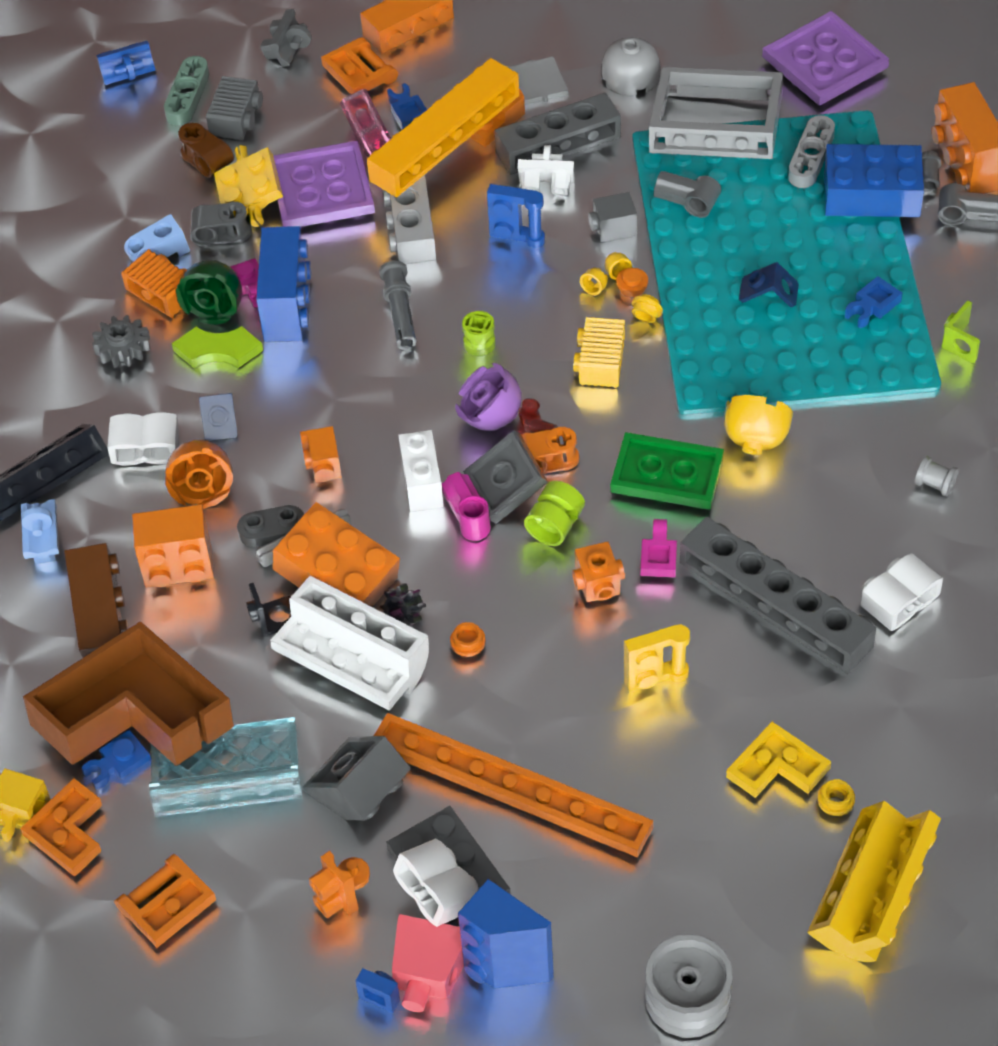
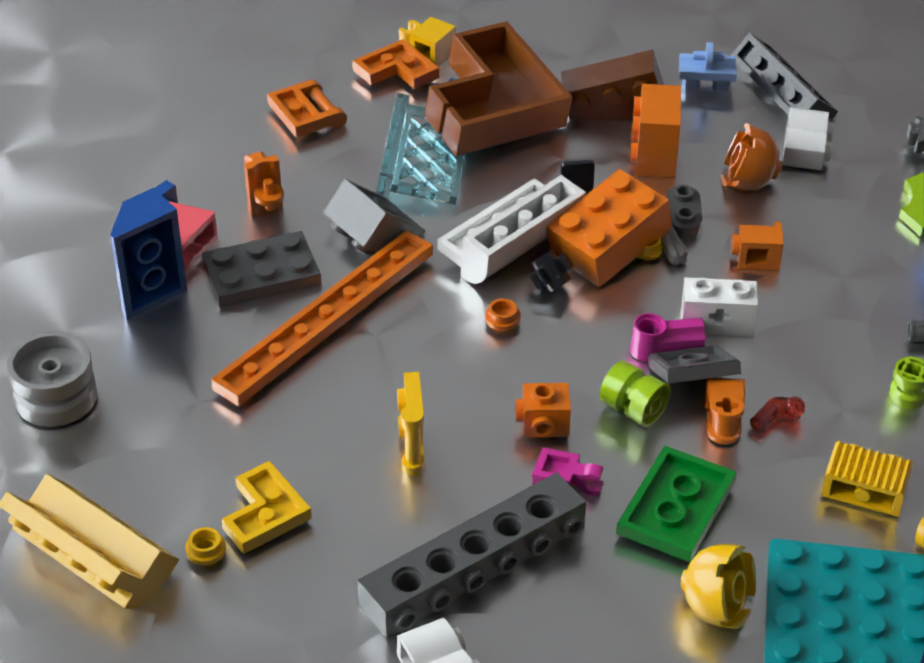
camera: 100 degrees right, 10 degrees down
bracket [199,393,238,441] -> none
white brick [393,839,479,927] -> none
medium lavender cylinder [455,363,522,431] -> none

